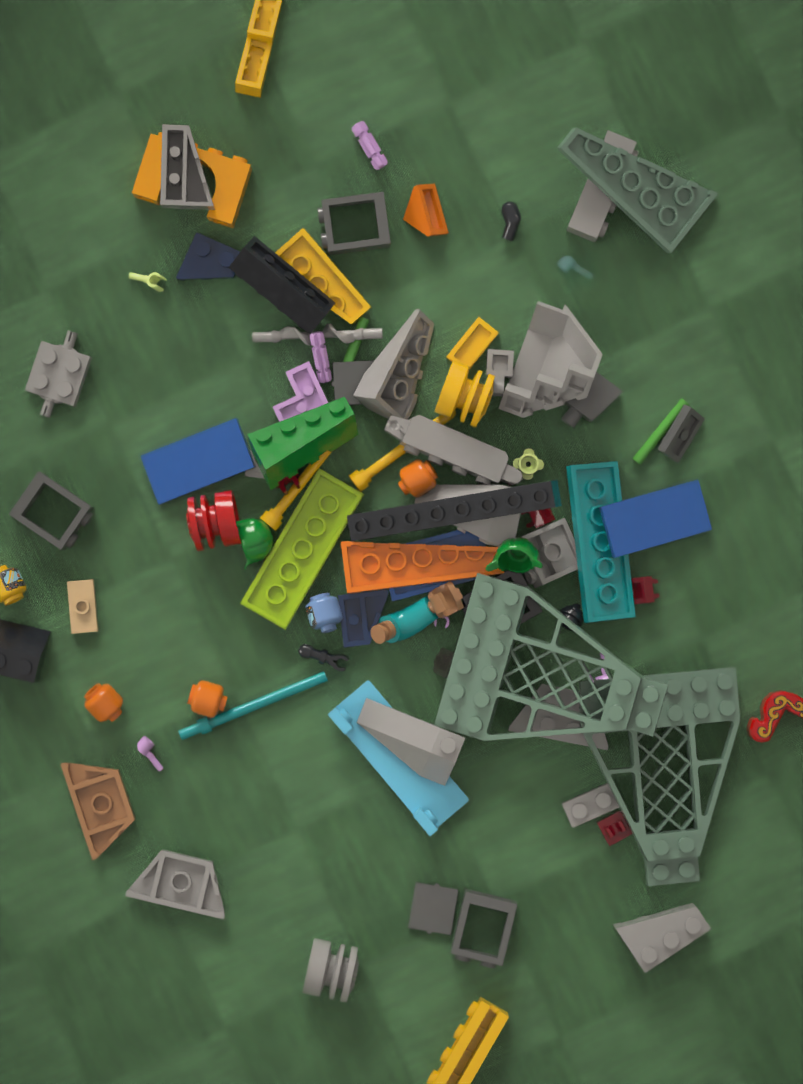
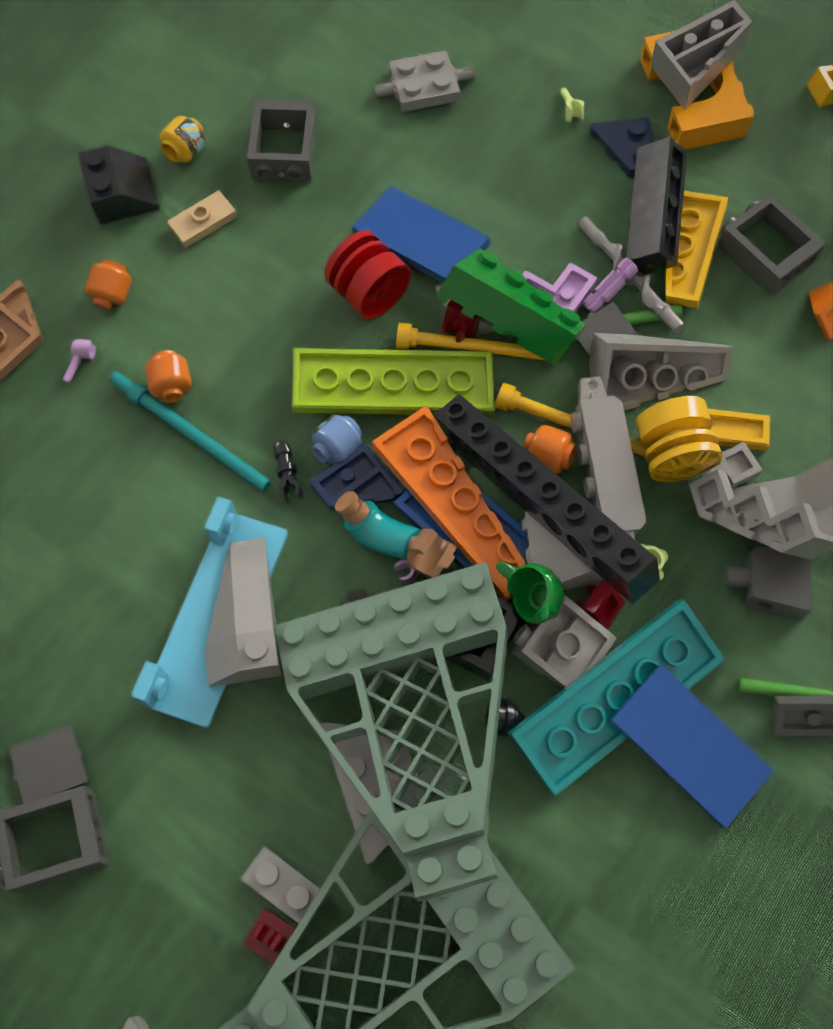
camera: 65 degrees right, 20 degrees down
green hair [236,518,273,570] -> none
dark red tile [631,576,660,604] -> none

